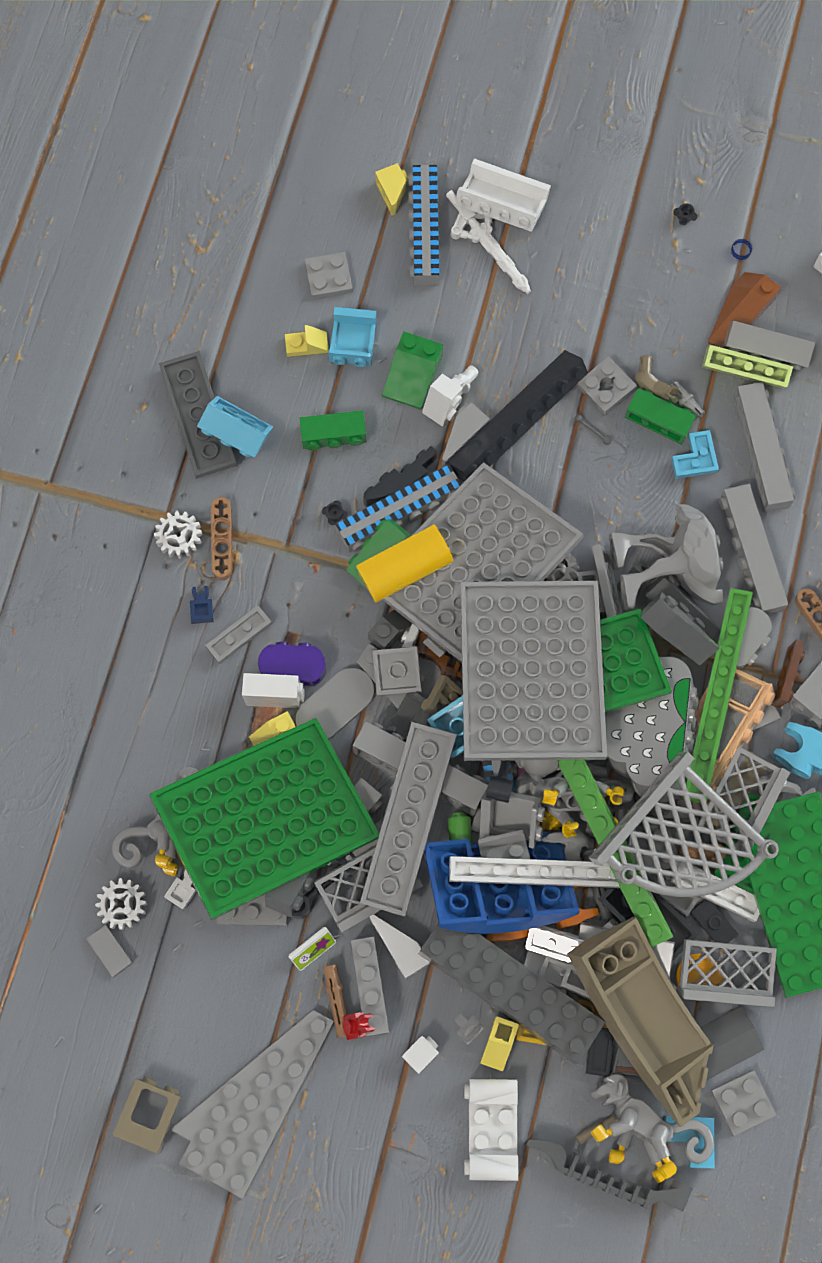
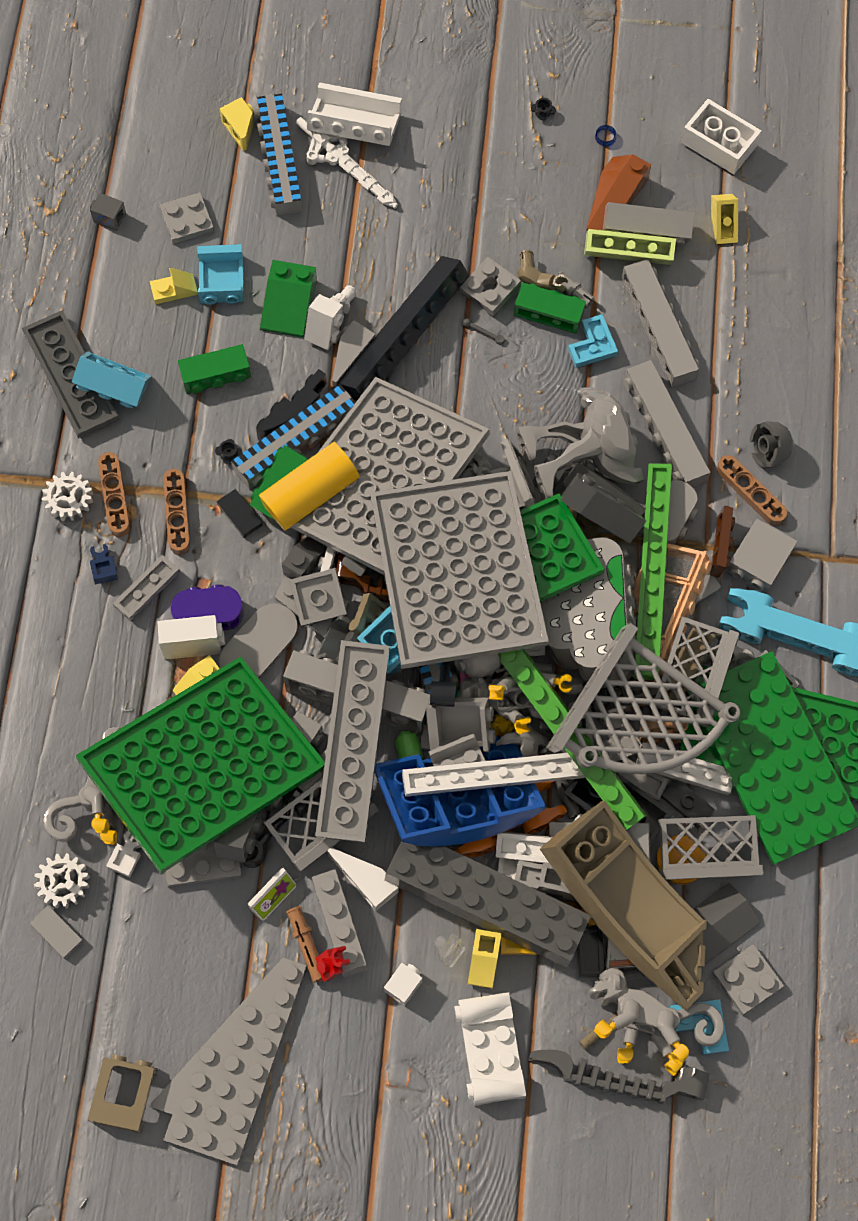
camera: 10 degrees left, 5 degrees down
none -> dark grey brick [90,193,126,231]
none -> medium nougat beam [163,469,190,555]
none -> black tile [217,489,263,538]

